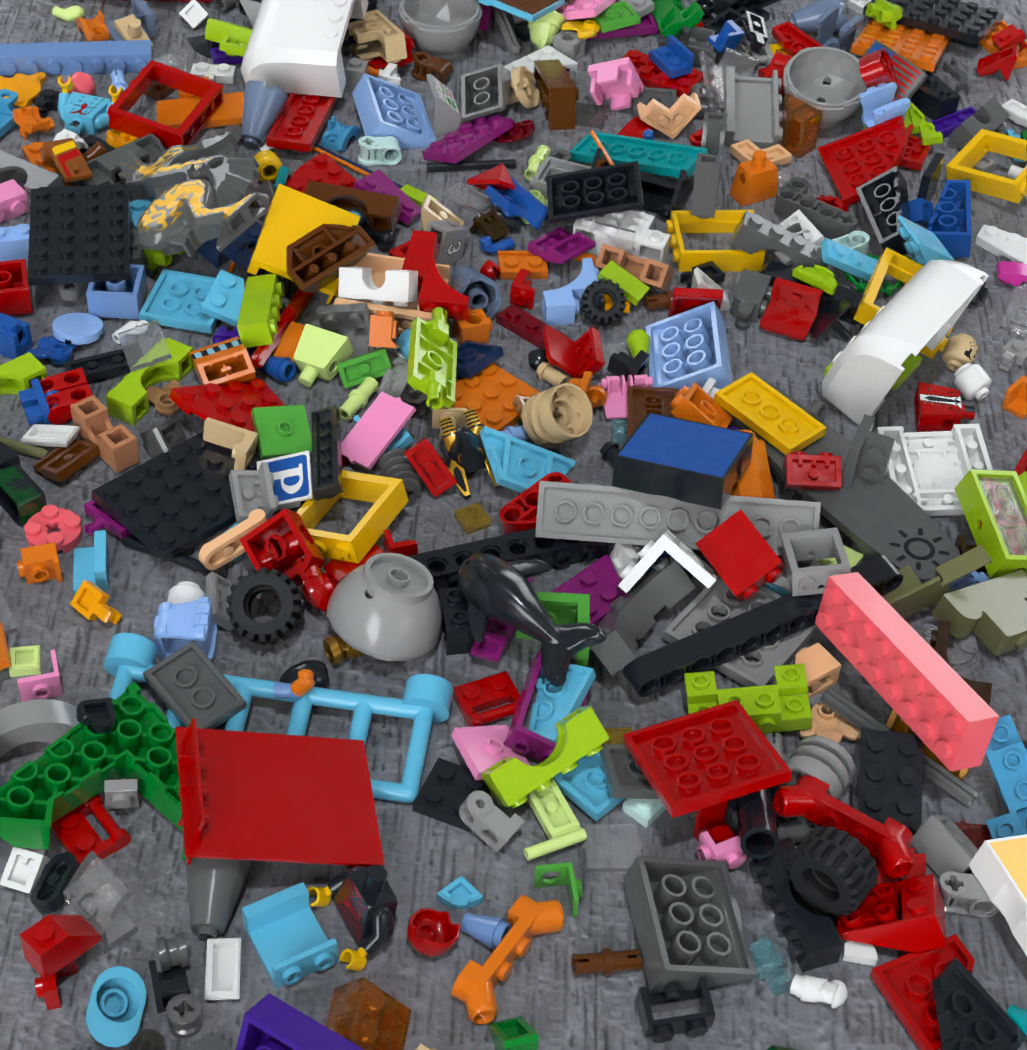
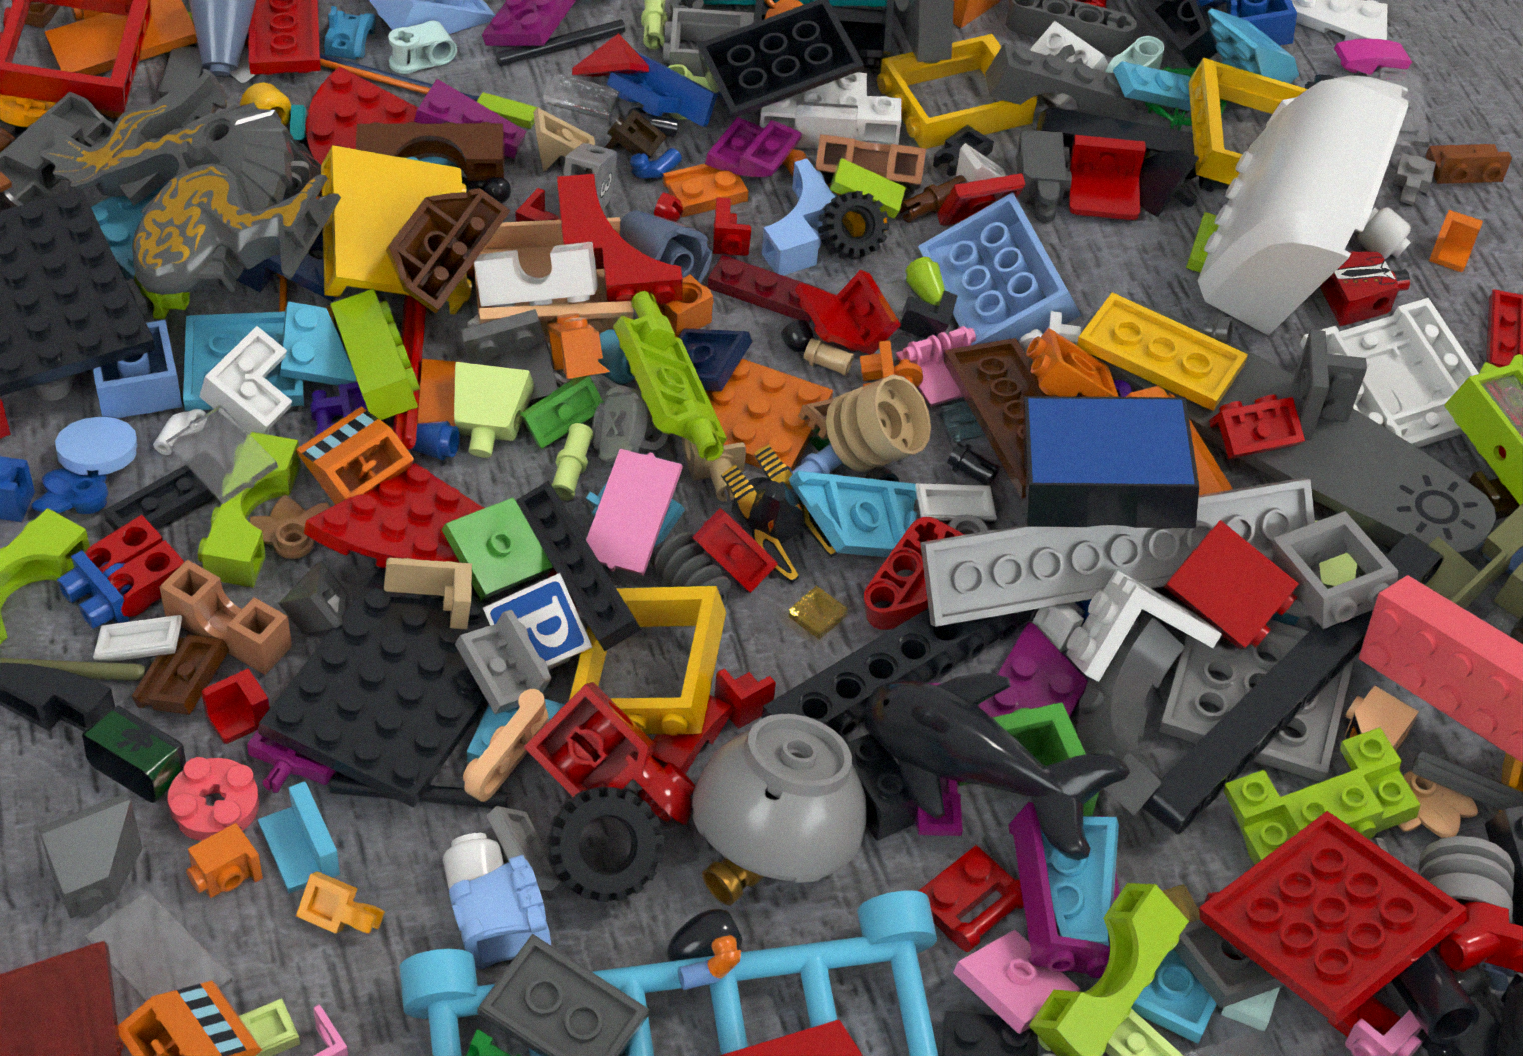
camera: 20 degrees left, 5 degrees up
lime plate [792,264,837,296] -> none
none -> white panel [199,326,292,437]
none -> red panel [201,668,270,744]
none -> white tile [915,483,997,522]

